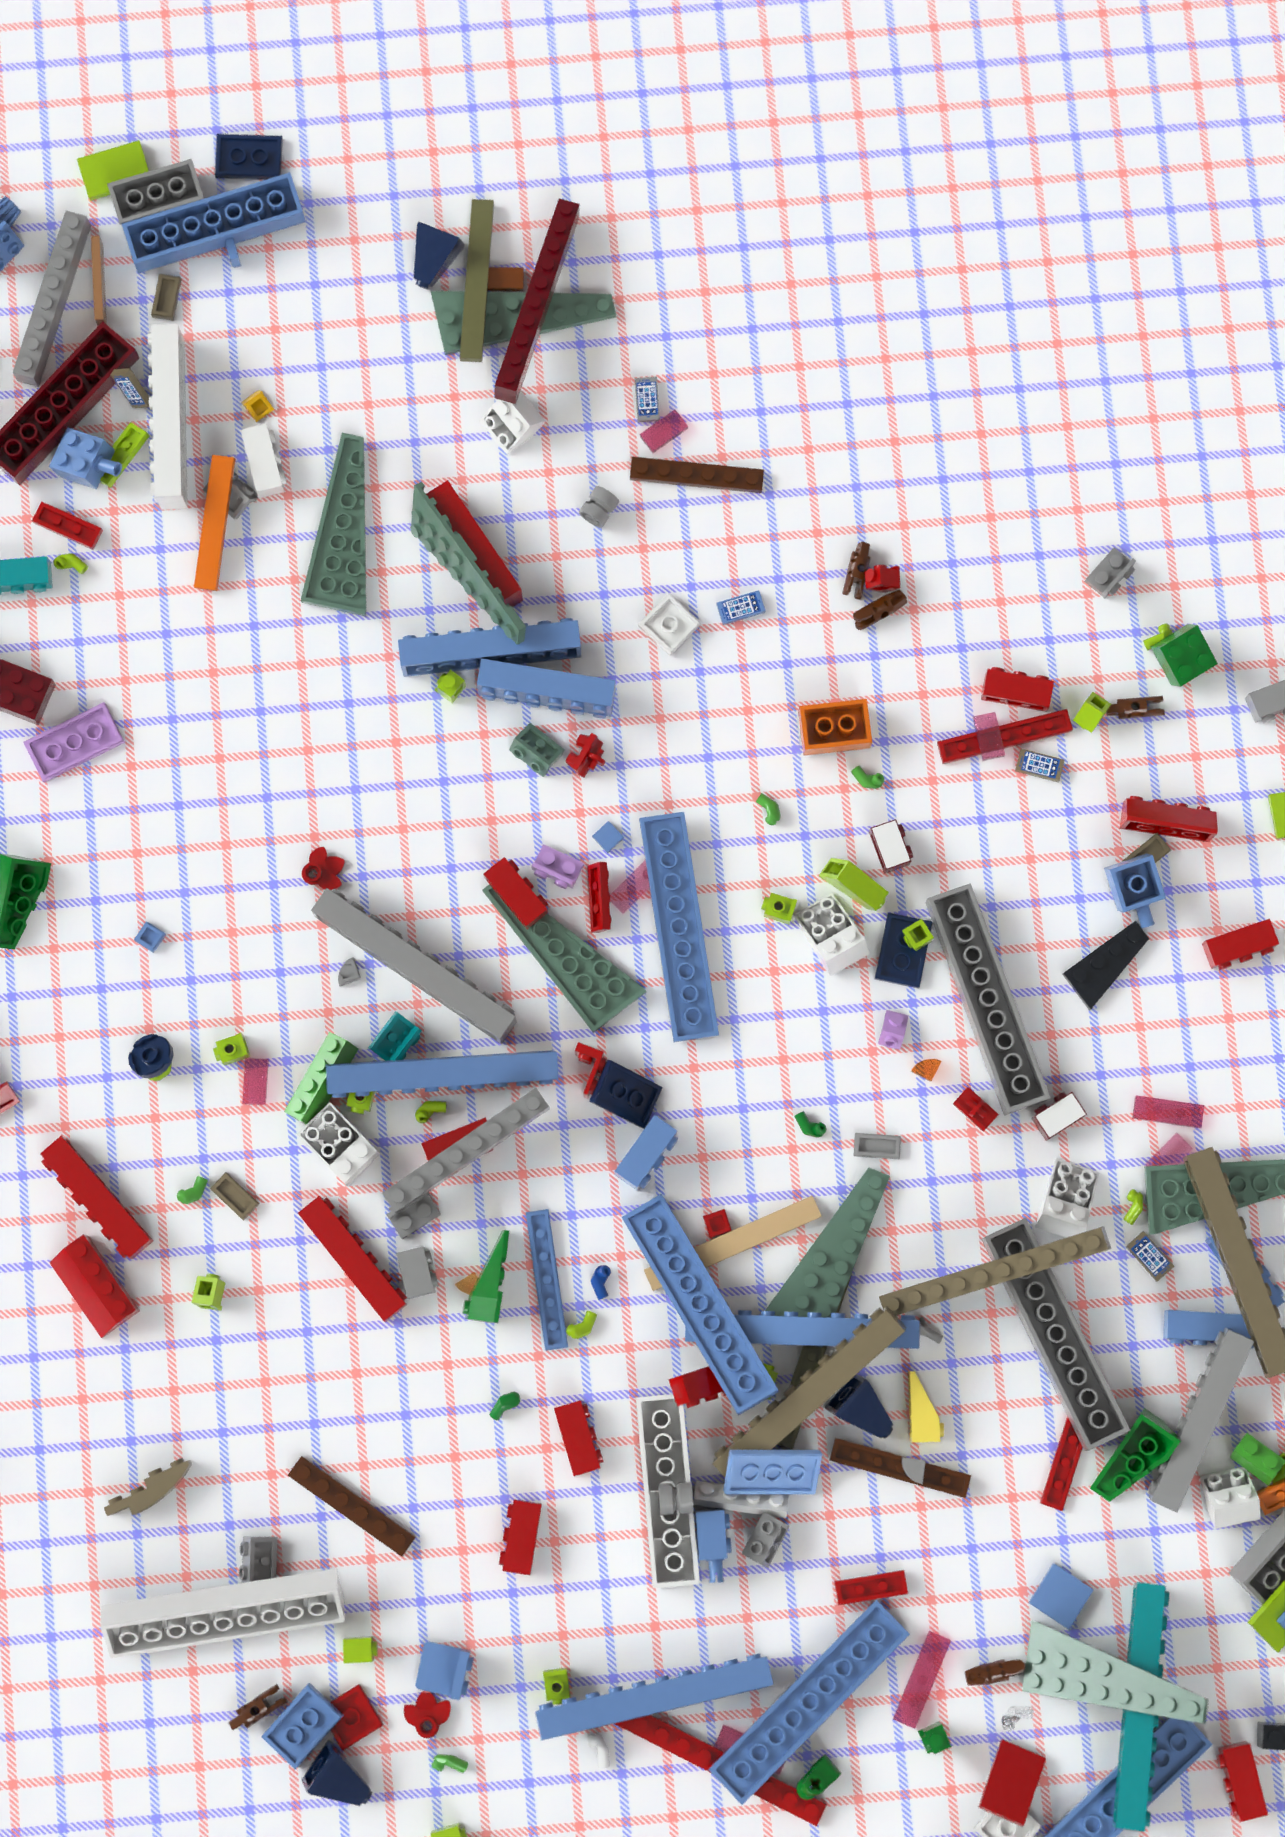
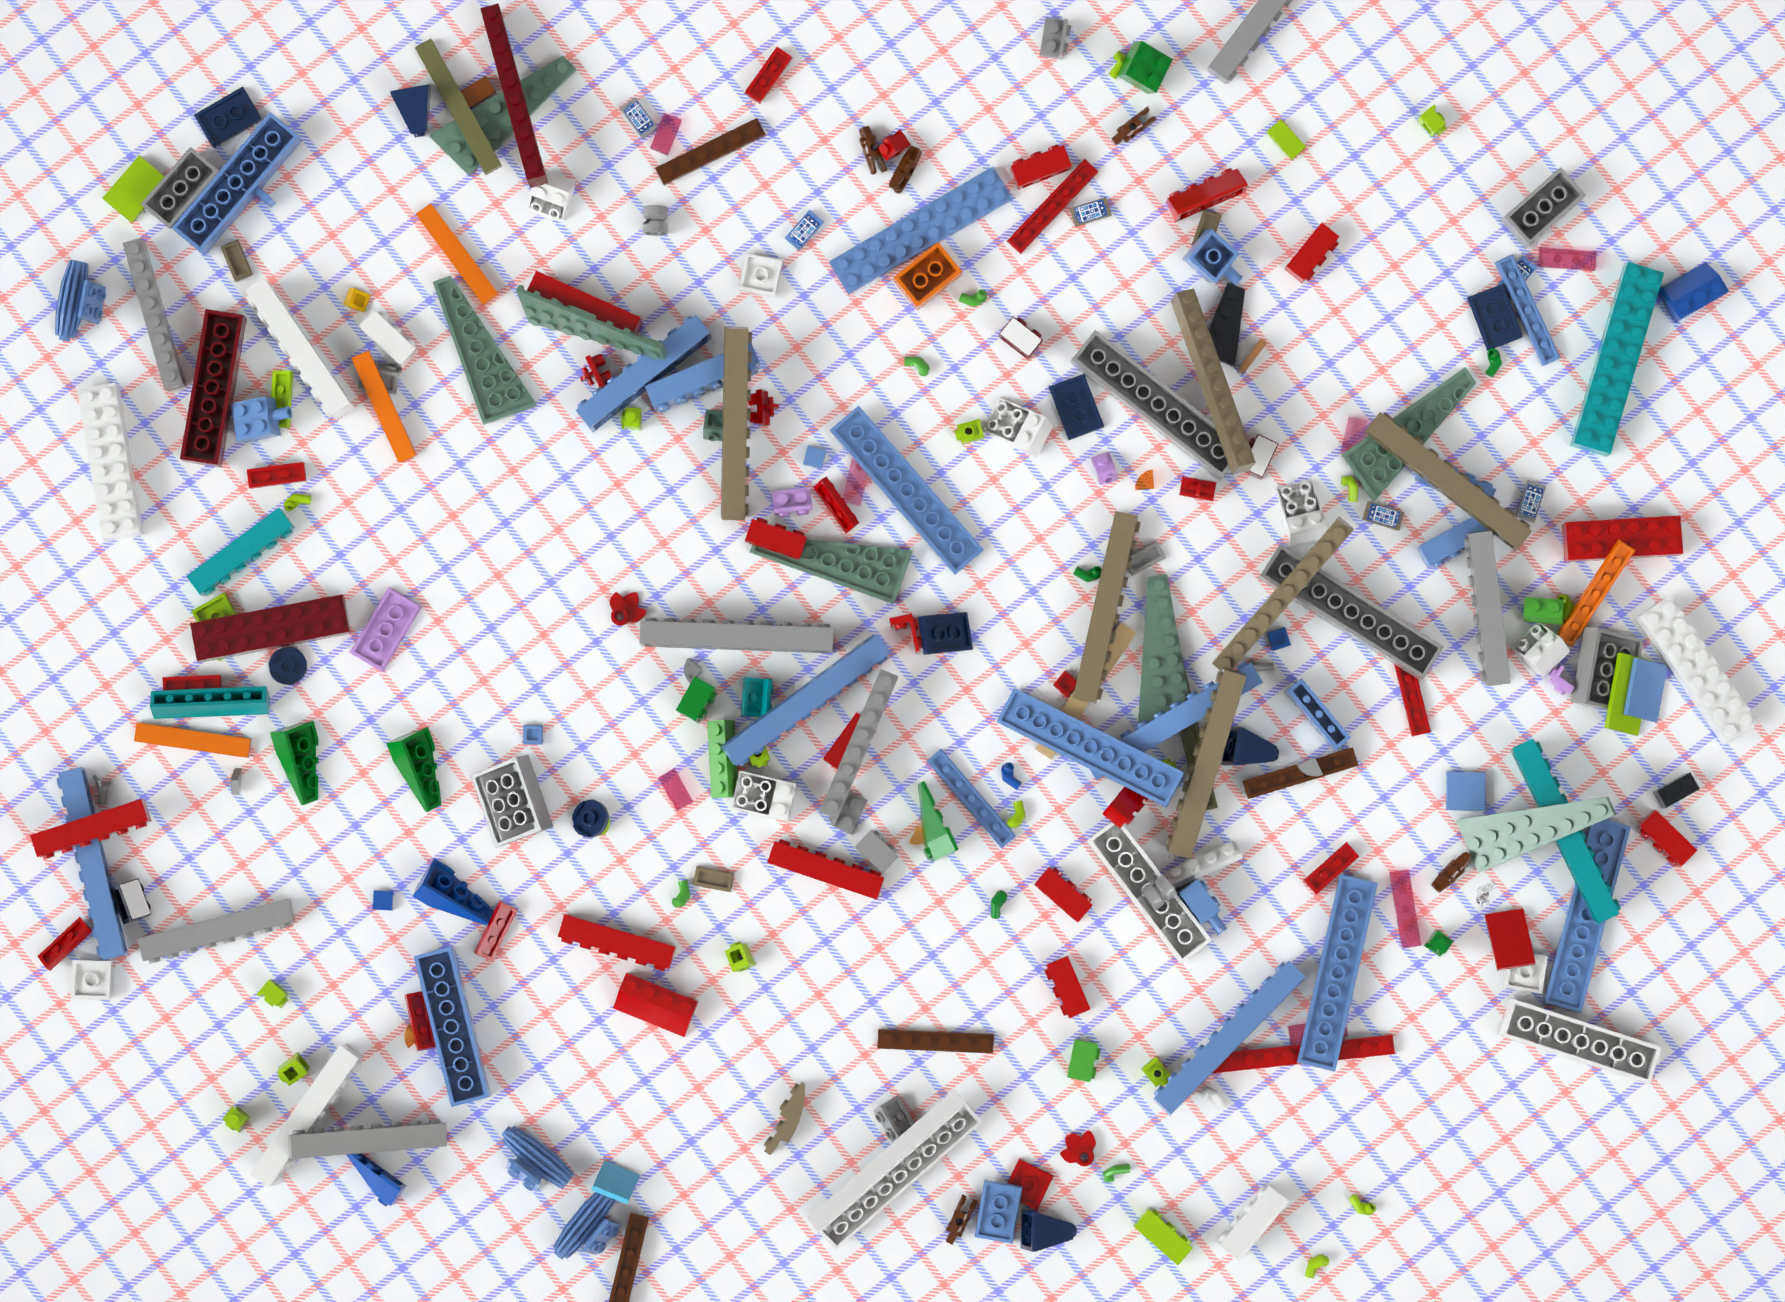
camera: 30 degrees left, 5 degrees up
medium nougat tile [91,236,107,326] -> none
tile [110,368,149,408] -> none
lime brick [213,1033,251,1066] -> none
lime brick [343,1636,378,1664] -> none
lime arm [415,1101,447,1123] -> none
medium blue bracket [415,1642,474,1700] -> none
medium blue brick [614,1115,678,1191] -> none
light blue tile [723,1450,822,1494] -> none
light grey bracket [742,1512,790,1568] -> none
green piece [796,1754,841,1800] -> none
lime slope [819,858,889,911] -> none
lime brick [902,919,934,951] -> none
light yellow slope [908,1371,944,1442] -> none
clear pink tile [973,712,1005,761] -> none
lime brick [1073,692,1111,733] -> none
green wedge [1090,1408,1181,1502] -> none
clear pink tile [1132,1095,1204,1128] -> none
none -> orange tile [416,203,499,305]
none -> light grey slope [471,755,553,848]
none -> red hips [580,354,612,389]
none -> green brick [676,676,717,723]
none -> dark tan brick [721,326,752,520]
none -> red plate [744,47,793,104]
none -> medium blue plate [829,167,1012,295]
none -> bright green brick [1067,1039,1101,1082]
none -> dark tan brick [1073,511,1141,704]
none -> dark tan brick [1171,288,1256,475]
none -> medium nougat tile [1237,339,1267,375]
none -> blue tile [1266,627,1291,651]
none -> medium blue brick [1285,678,1351,751]
none -> lavender bracket [1548,665,1575,695]

